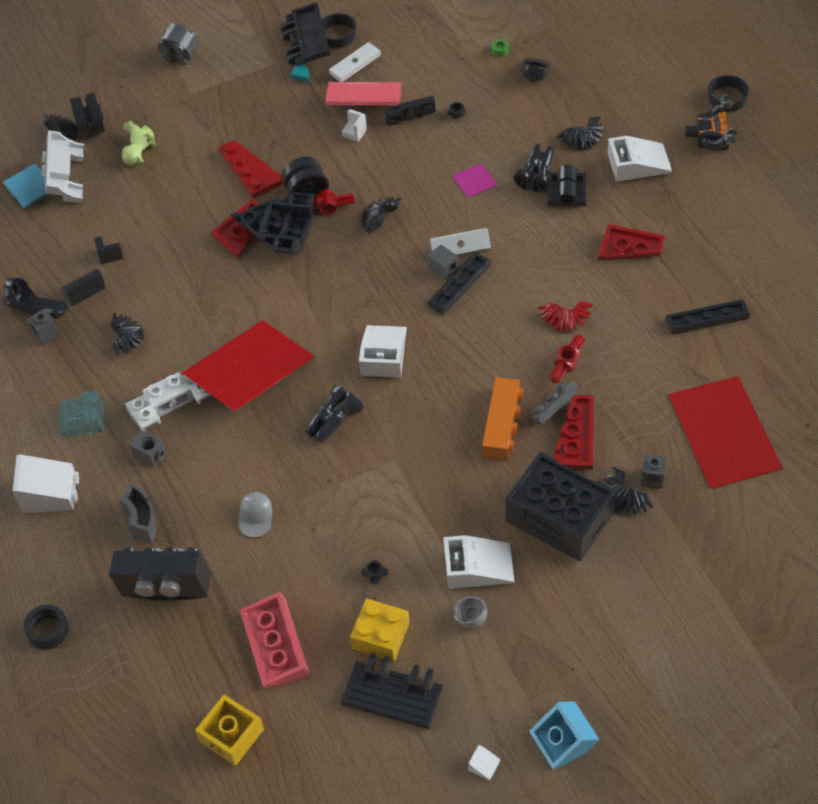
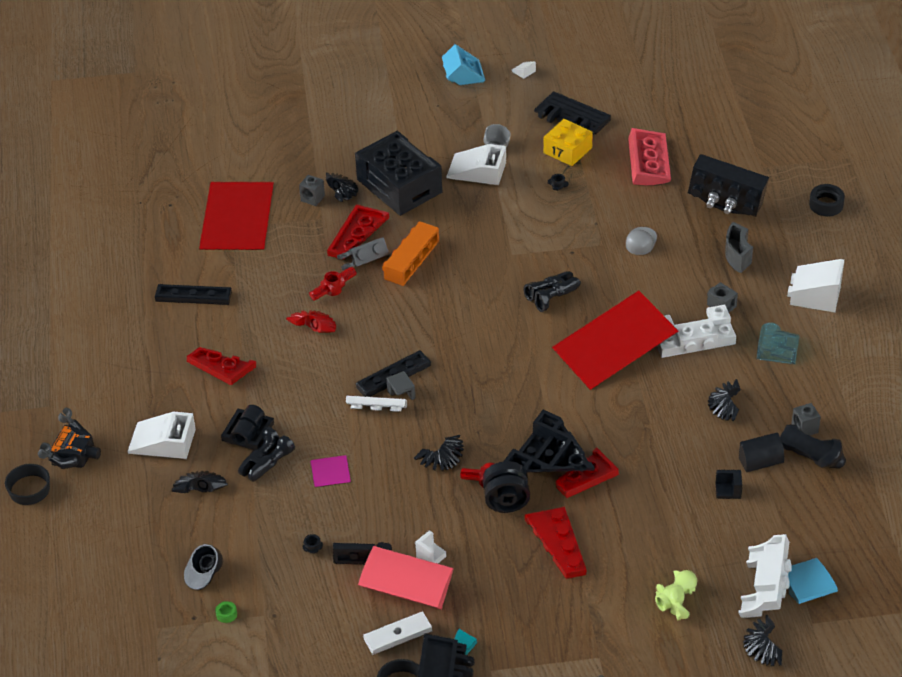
camera: 165 degrees left, 10 degrees down
black wheel [70,92,105,137] -> none
yellow brick [195,694,264,766] -> none
white slope [359,325,407,378] -> none

